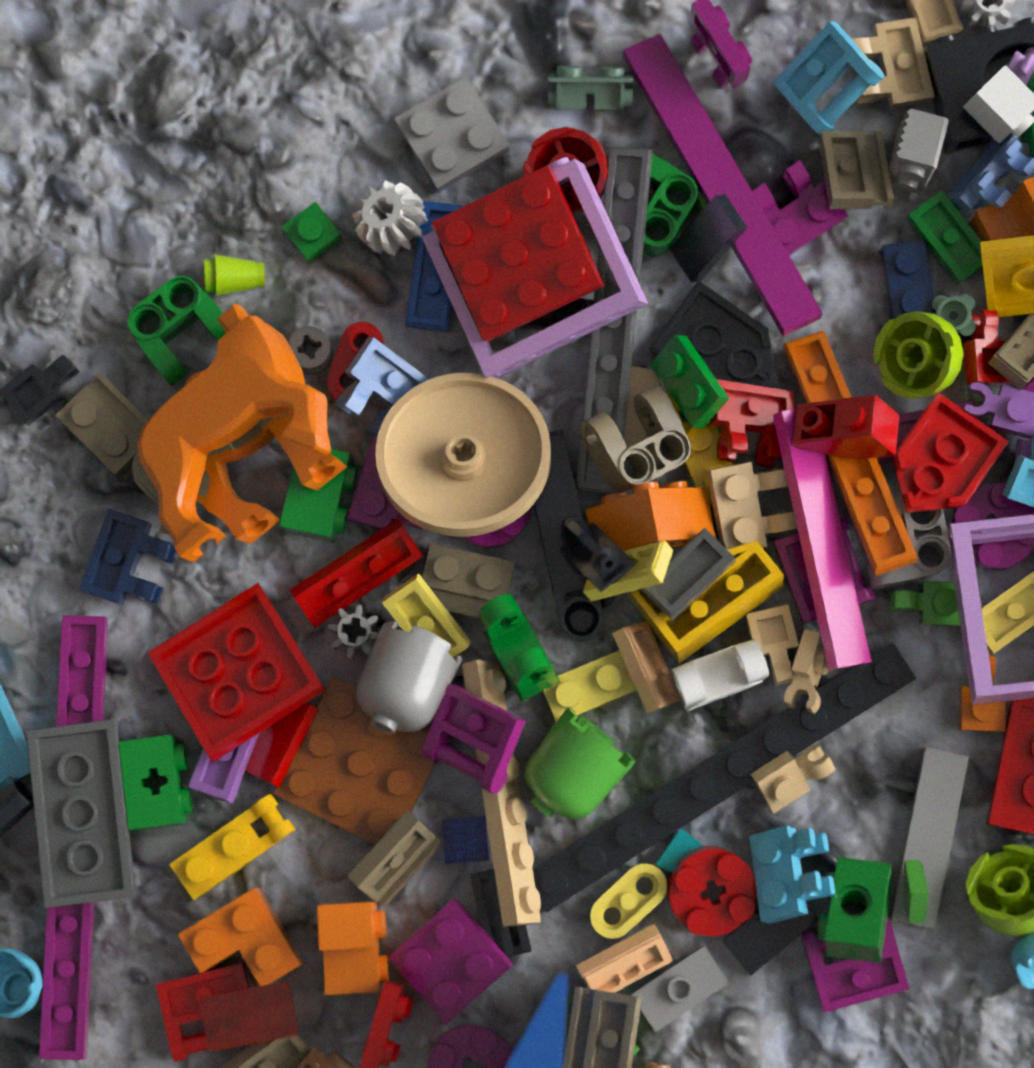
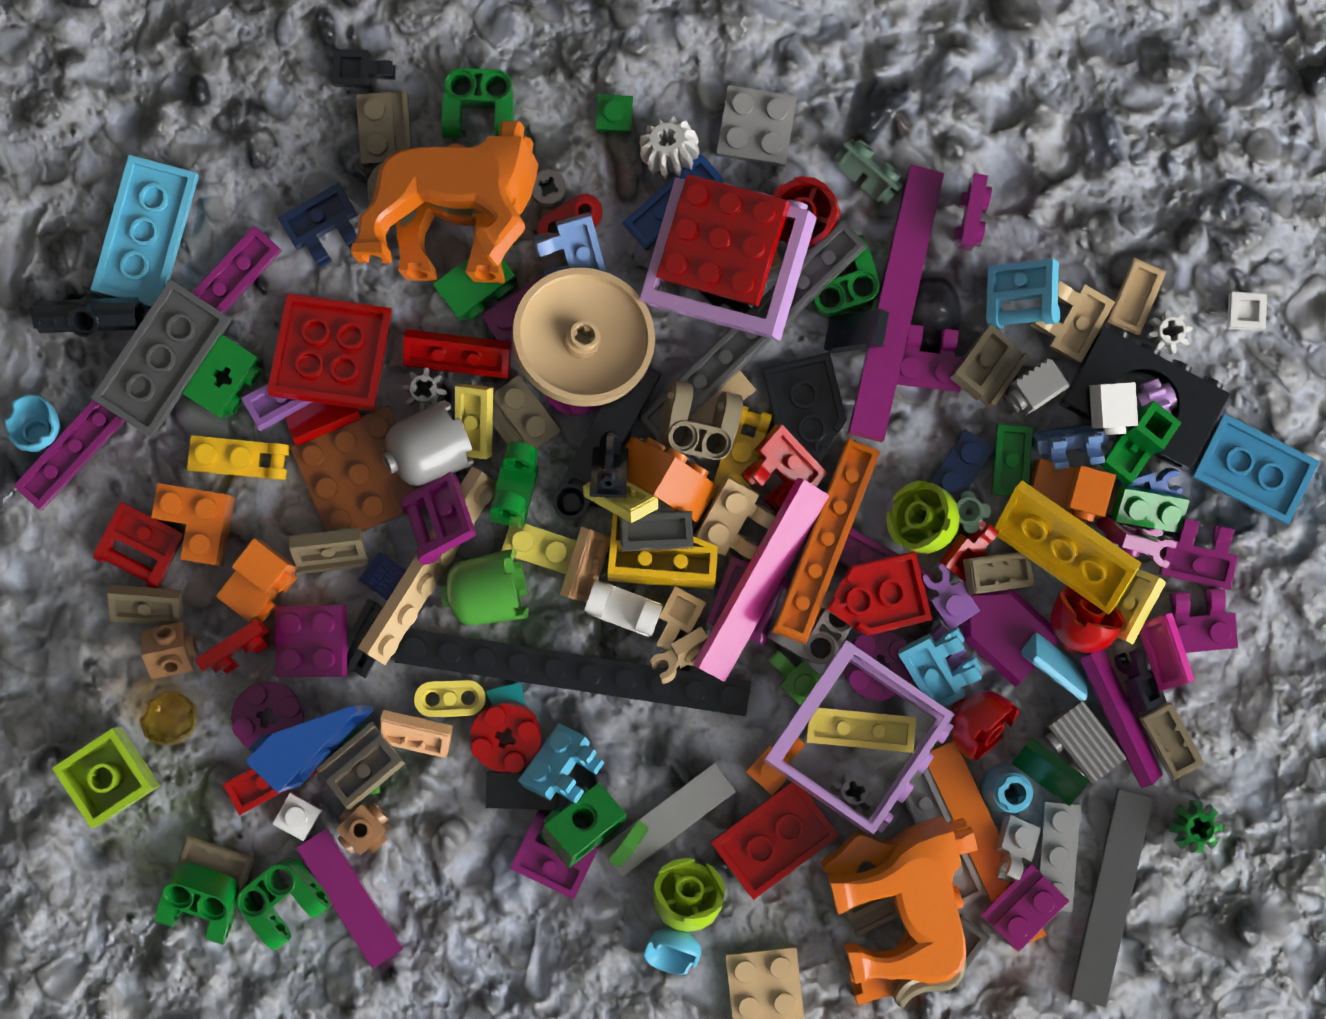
camera: 35 degrees right, 5 degrees up
clear red slope [200,982,298,1052] -> none
lime cone [203,254,265,297] -> none
light grey plate [630,945,729,1033] -> none
green plate [650,335,730,428] -> none
tan plate [750,744,835,813] -> none
red slope [793,394,899,460] -> none

